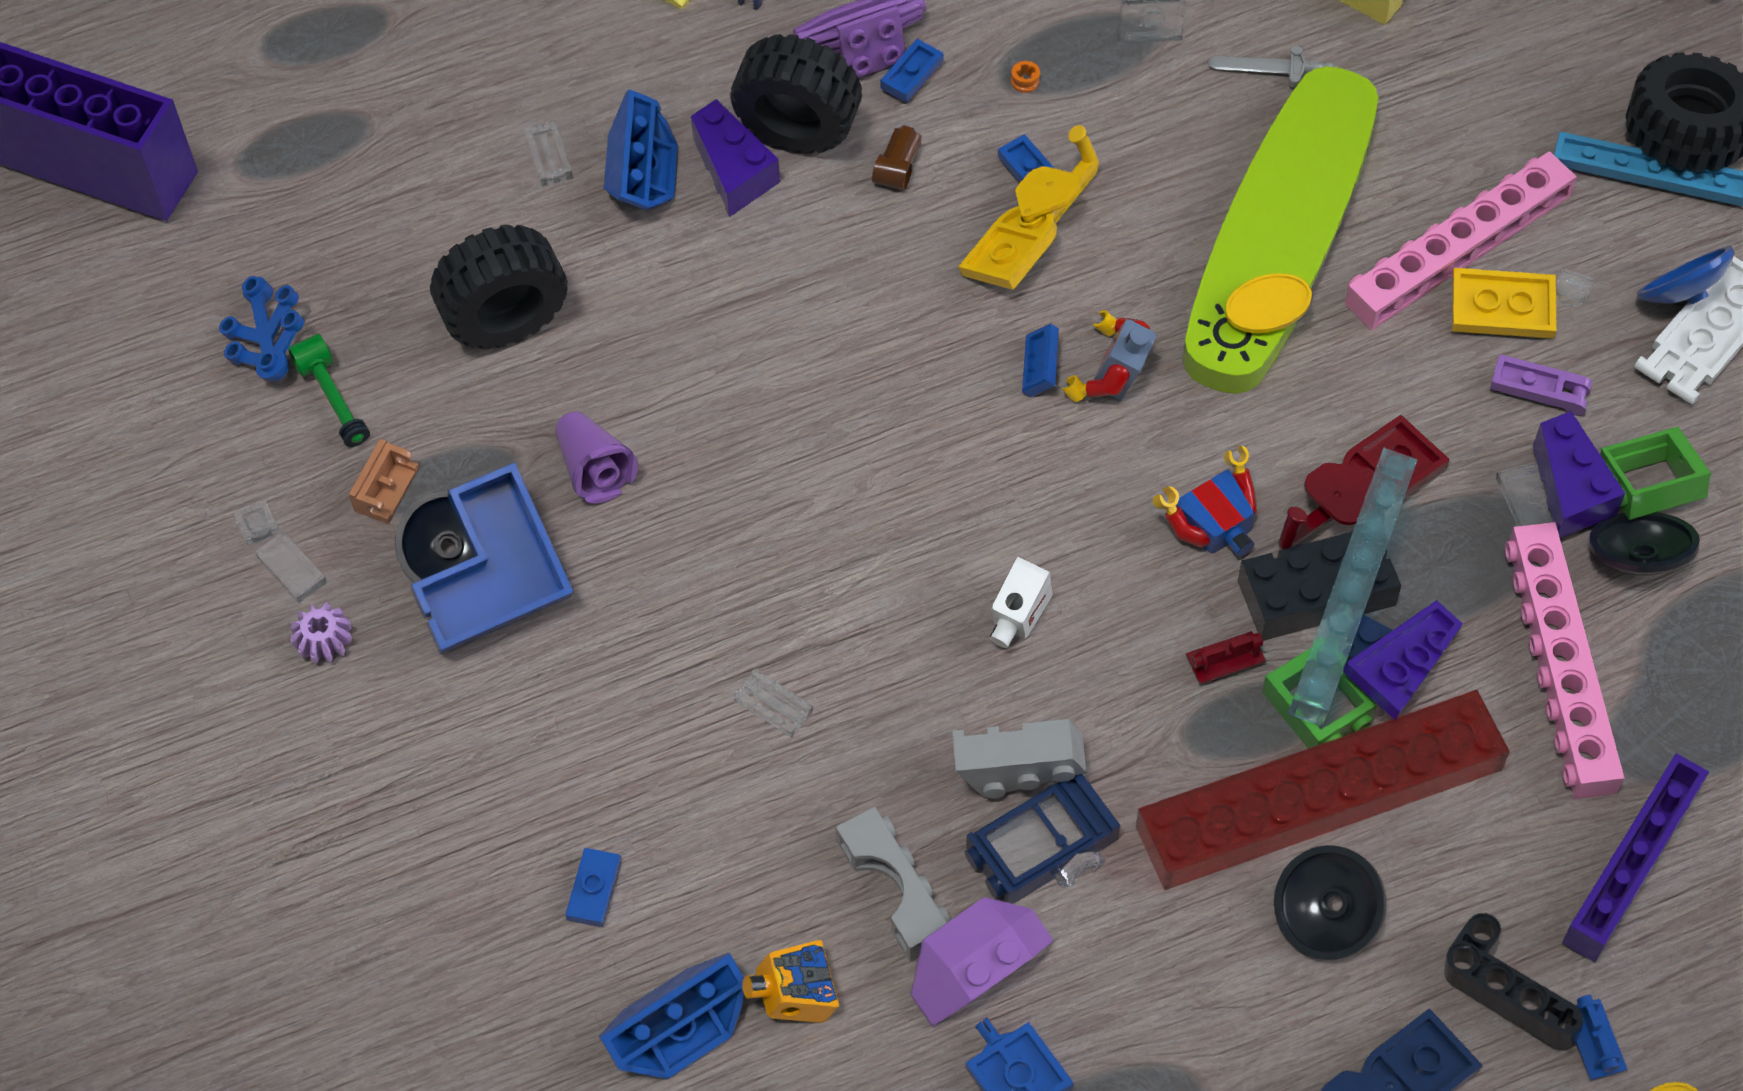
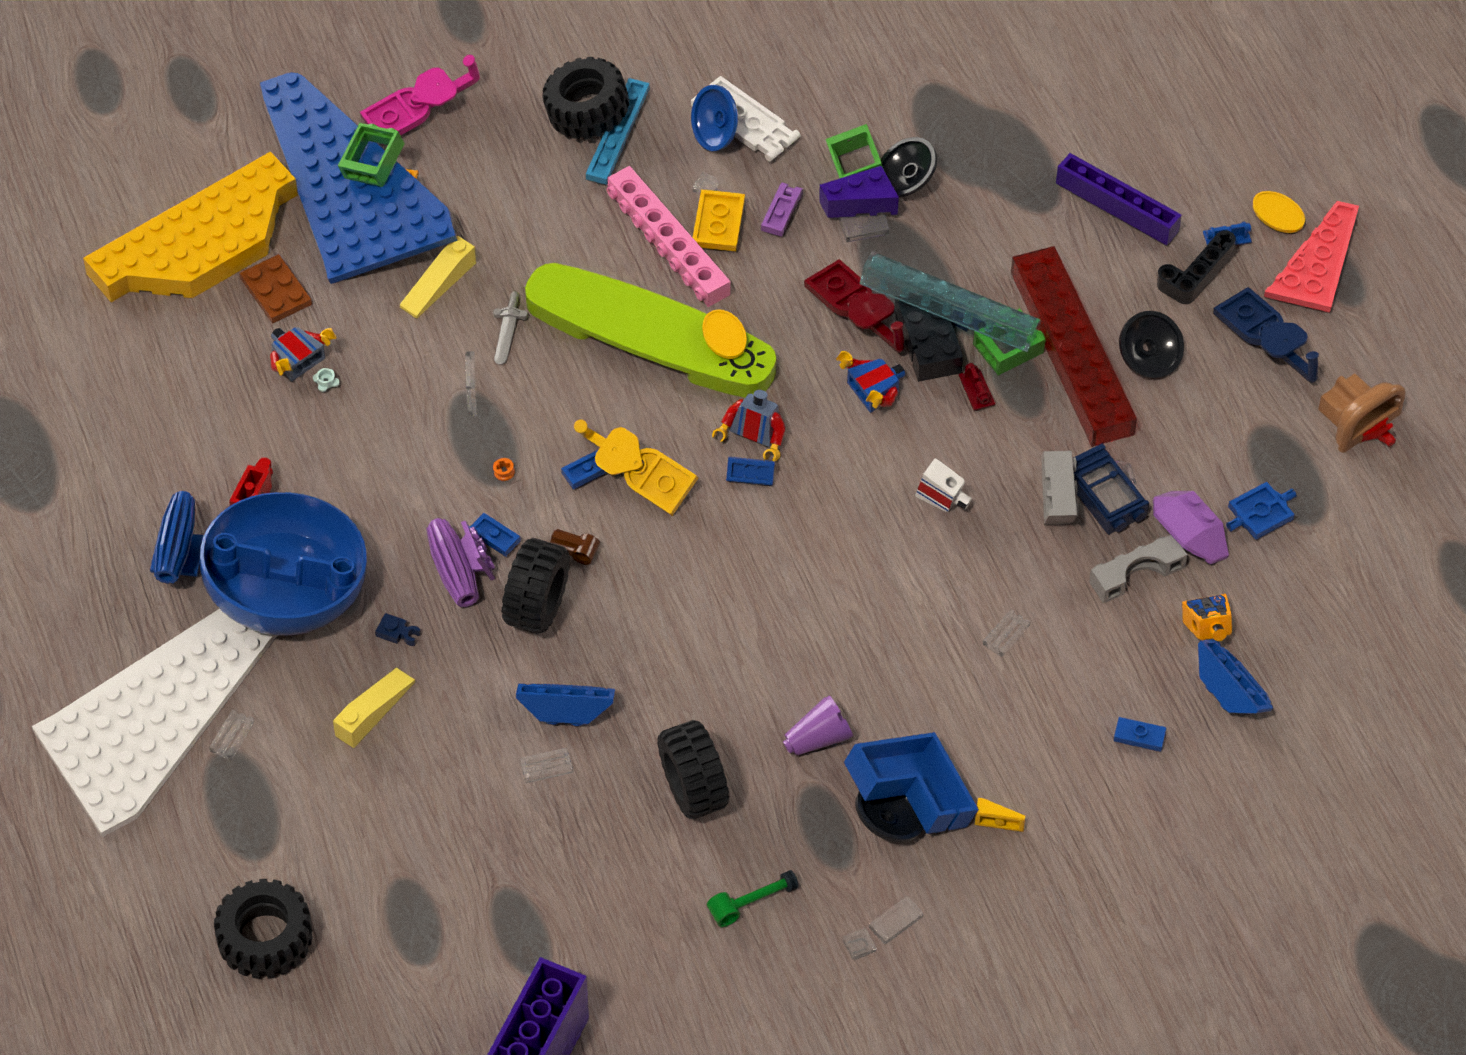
camera: 90 degrees left, 5 degrees down
blue plant [219,276,305,382] -> none
lavender gear [291,602,352,665] -> none
nougat hinge [349,439,419,524] -> none
dark purple wedge [691,99,780,217] -> none
dark purple wing [1342,600,1463,720] -> none
bright pink brick [1505,522,1624,799] -> none
none -> yellow slope [975,798,1025,832]

